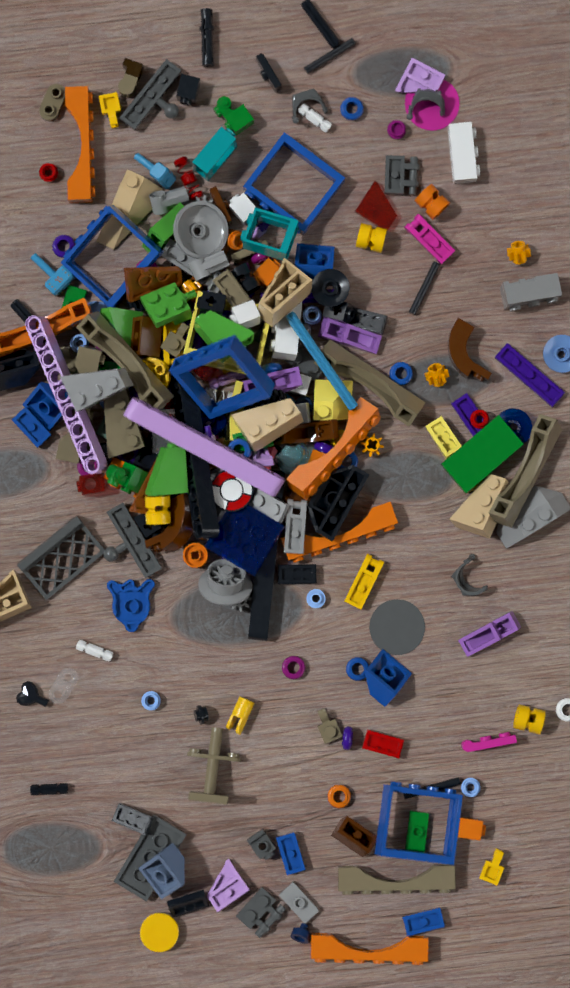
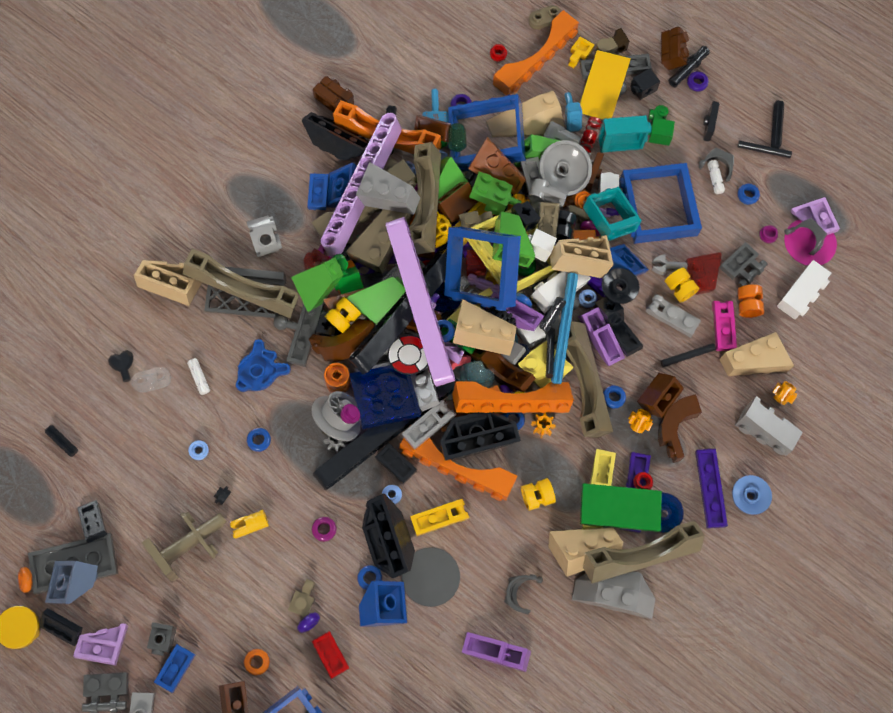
camera: 40 degrees right, 15 degrees down
none -> orange piece [18,567,32,593]
none -> dark tan arch [183,248,300,319]
none -> light grey brick [247,215,282,257]
none -> blue piece [247,428,271,452]
none -> bright green slope [291,257,343,312]
none -> magenta plate [340,404,360,424]
none -> black wedge [362,494,415,578]
none -> reddish brown plate [414,115,451,142]
none -> clear green brick [448,123,467,152]
none -> yellow wheel [521,478,556,511]
none -> black axle [539,297,566,332]
none -> black bar [545,328,555,378]
none -> yellow sticker [580,50,631,119]
none -> reddish brown brick [637,373,684,418]
none -> light grey plate [646,294,701,338]
none -> light grey bar [652,254,688,276]
none -> reddish brown brick [661,26,689,70]
none -> dark purple piece [687,71,709,92]
none -> tan wedge [719,332,794,376]

